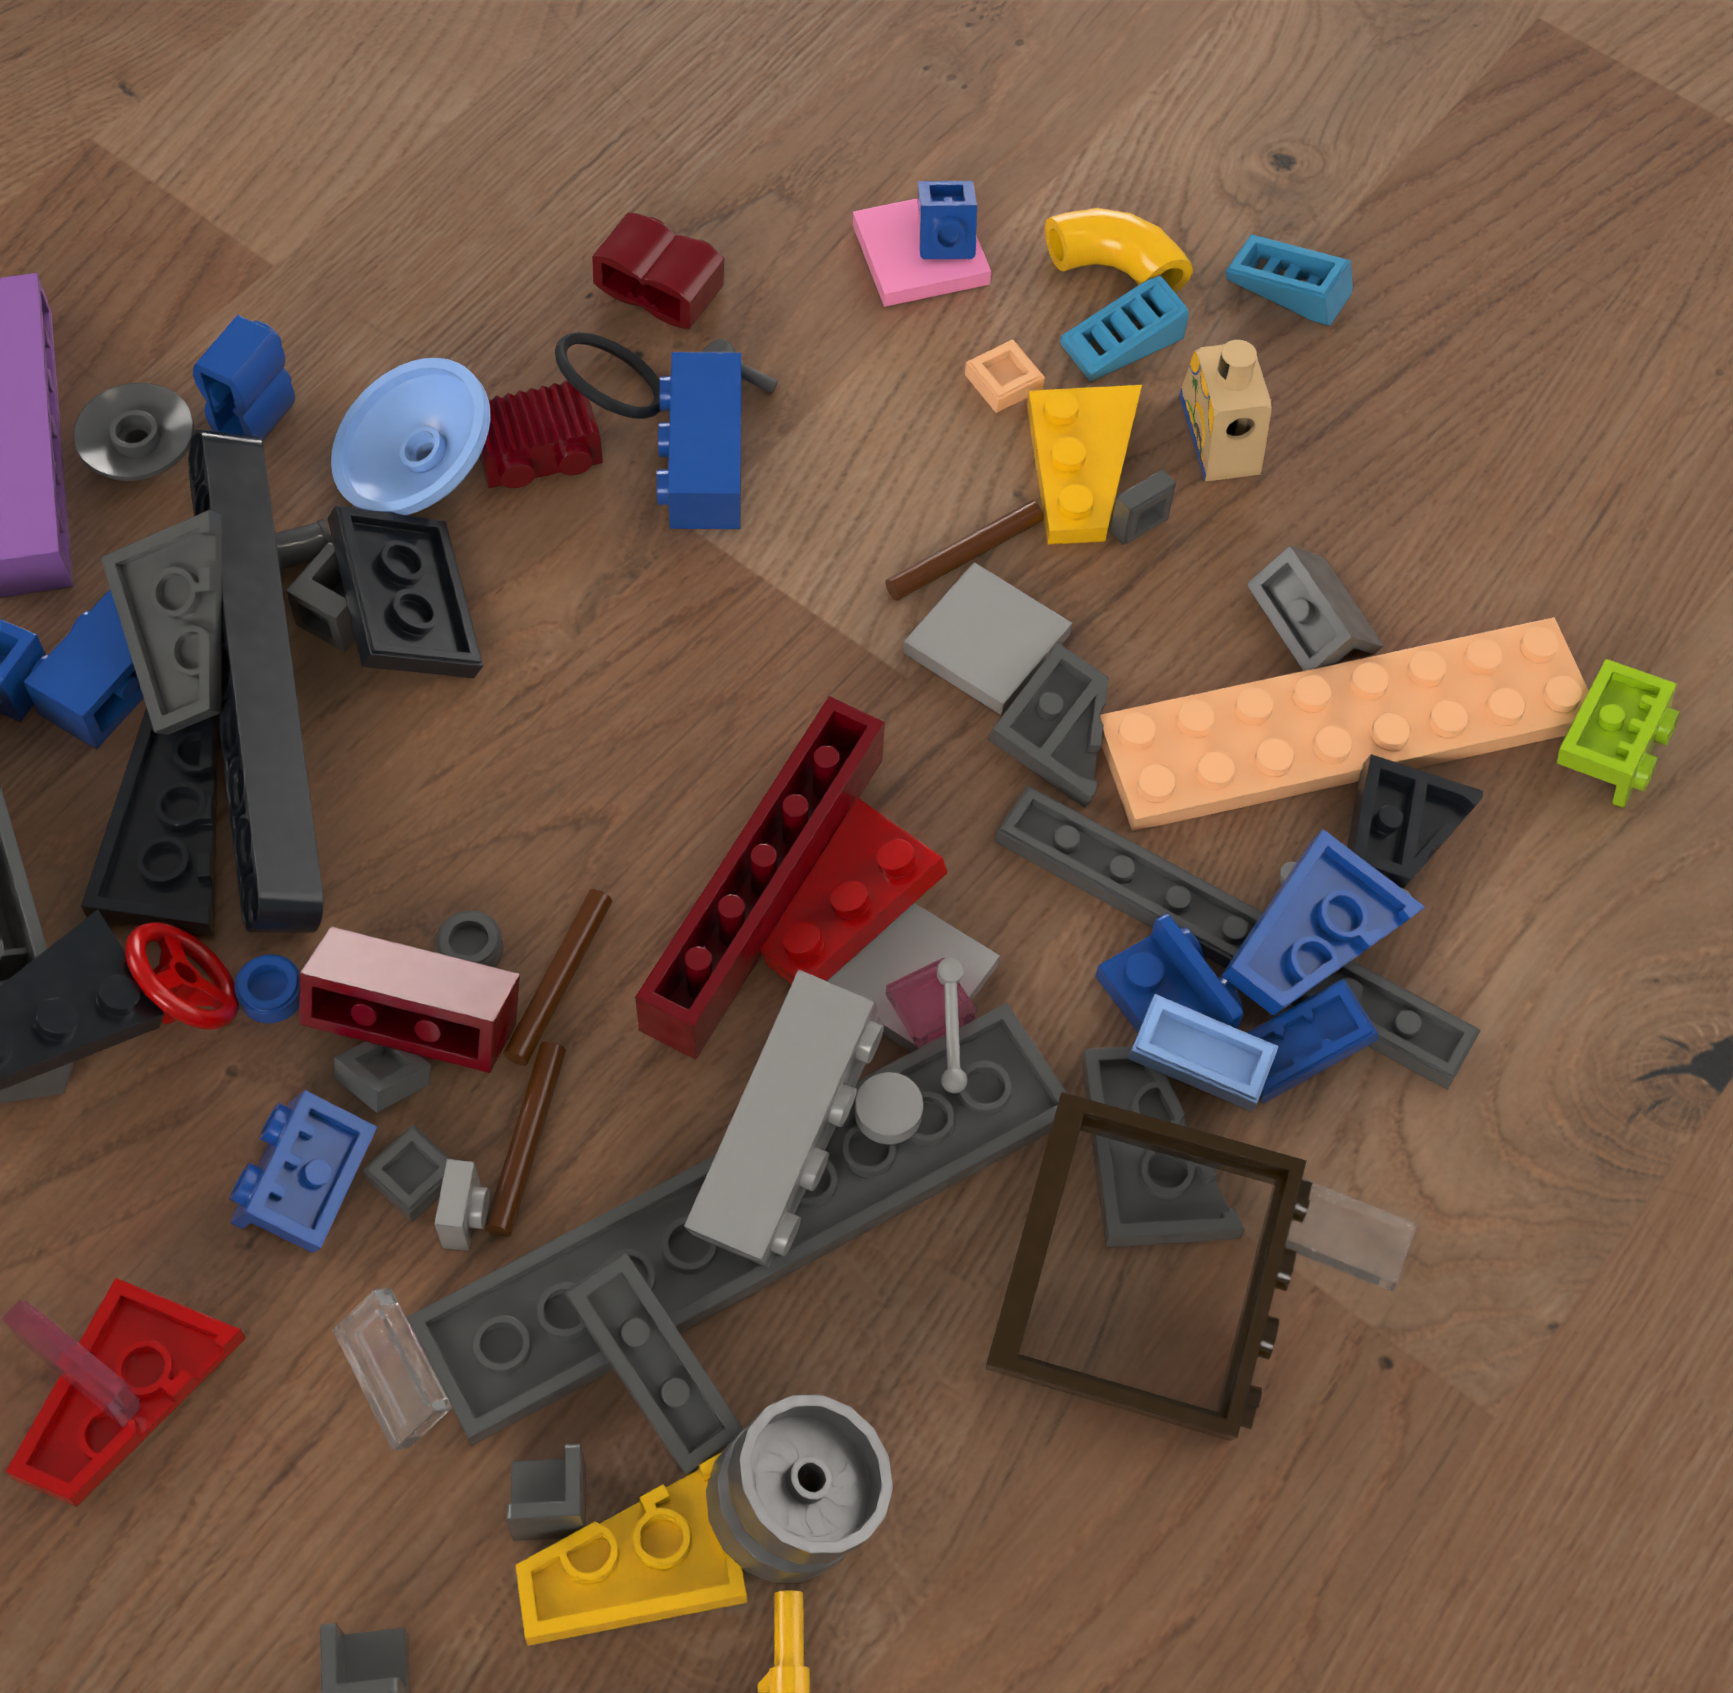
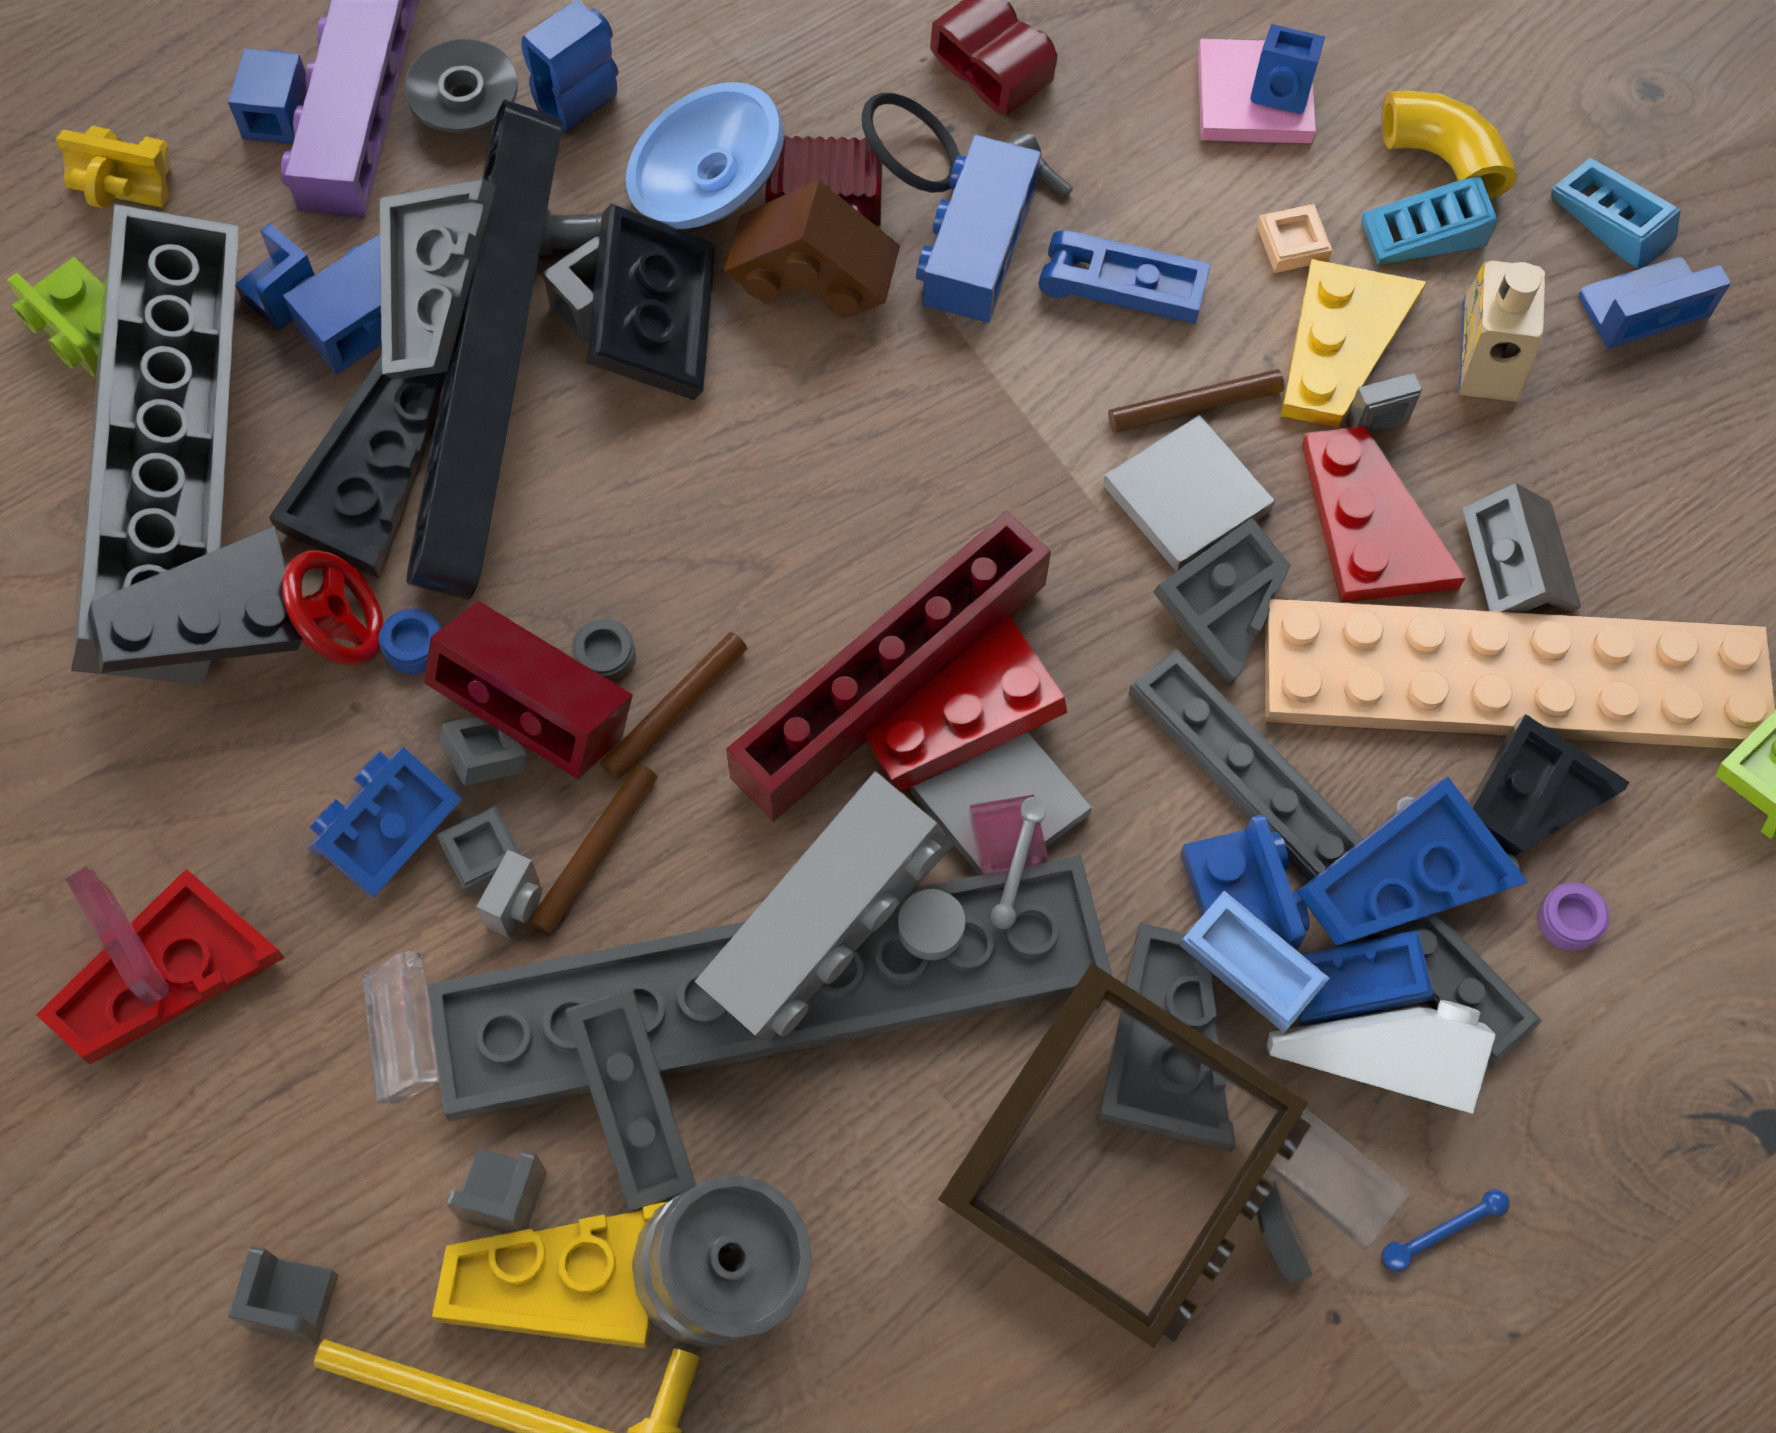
camera: 20 degrees right, 5 degrees up
none -> reddish brown brick [723,179,900,318]
none -> plate [1038,230,1211,324]
none -> dark grey tile [1256,1181,1313,1283]
none -> white slope [1266,1000,1496,1114]
none -> wing [1302,426,1466,603]
none -> blue hinge [1381,1189,1510,1272]
none -> medium lavender tile [1537,882,1609,952]
none -> panel [1578,257,1731,349]

